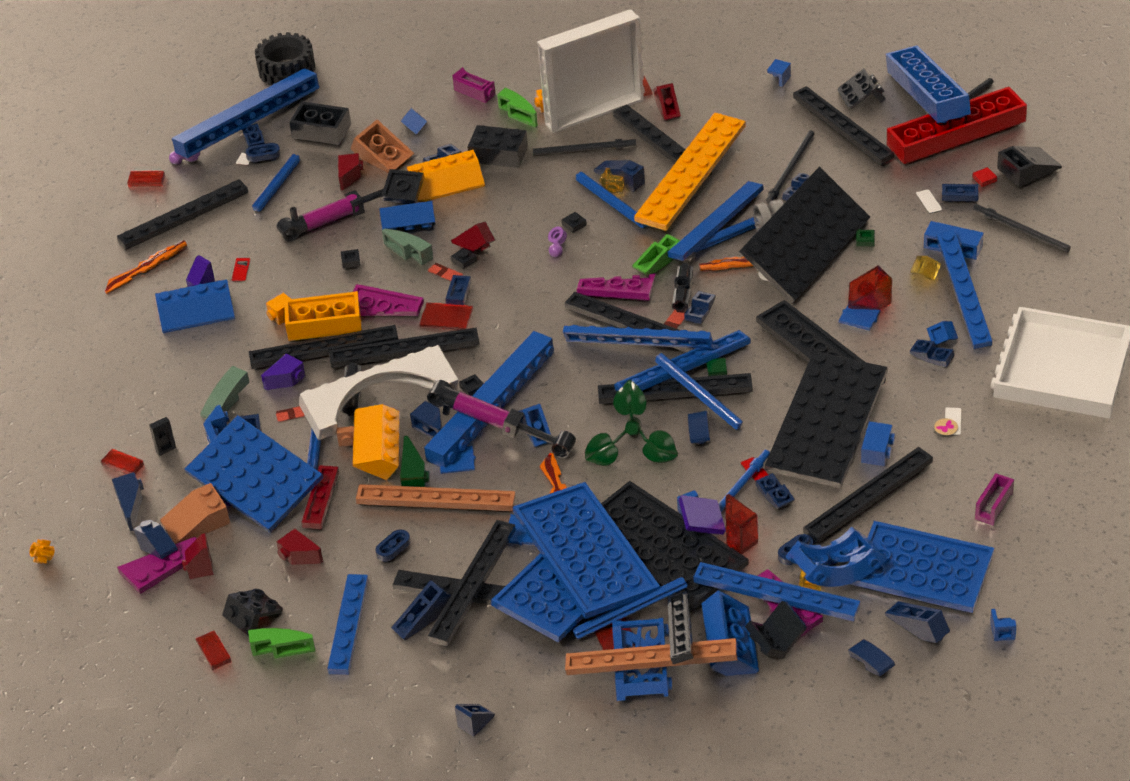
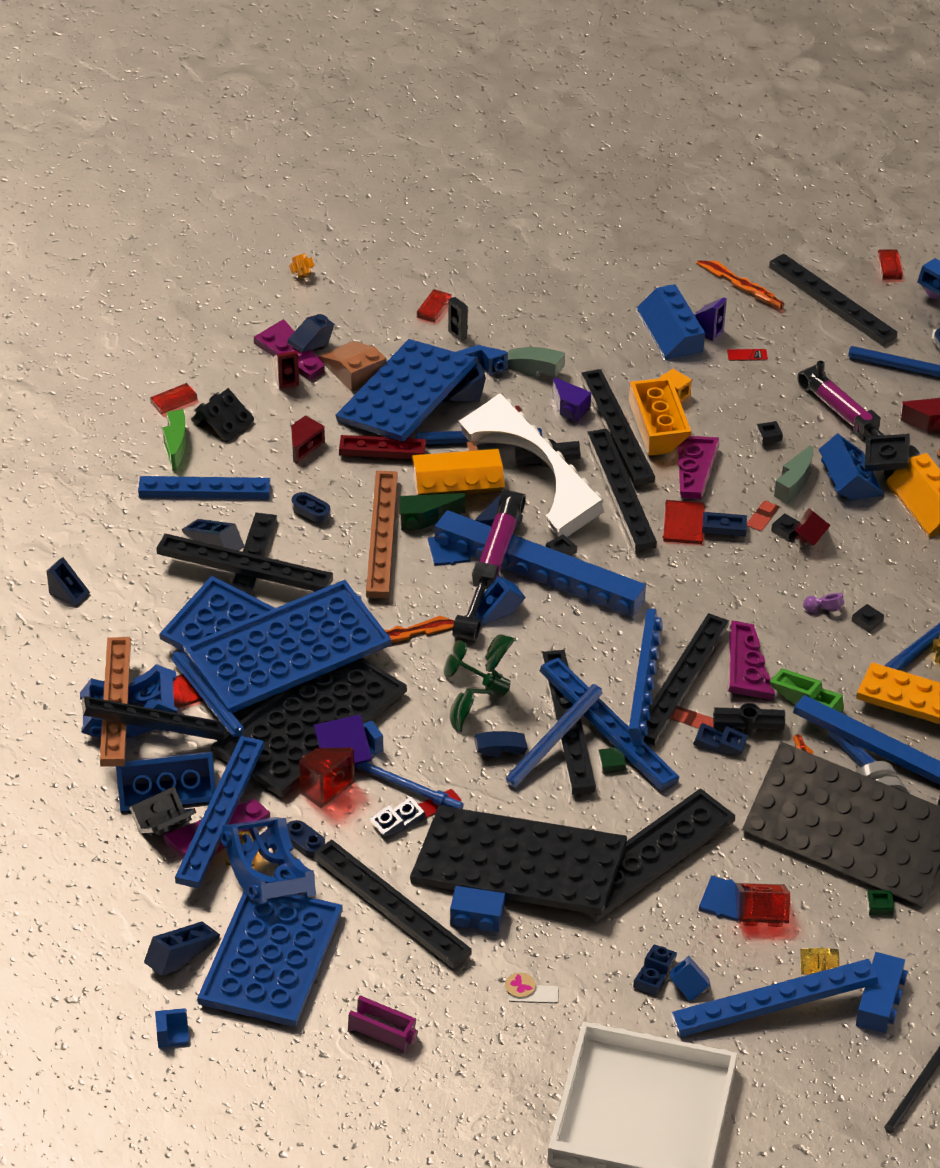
camera: 80 degrees right, 0 degrees up
dark blue slope [112,472,144,532] -> none
dark blue slope [848,639,895,676] -> none

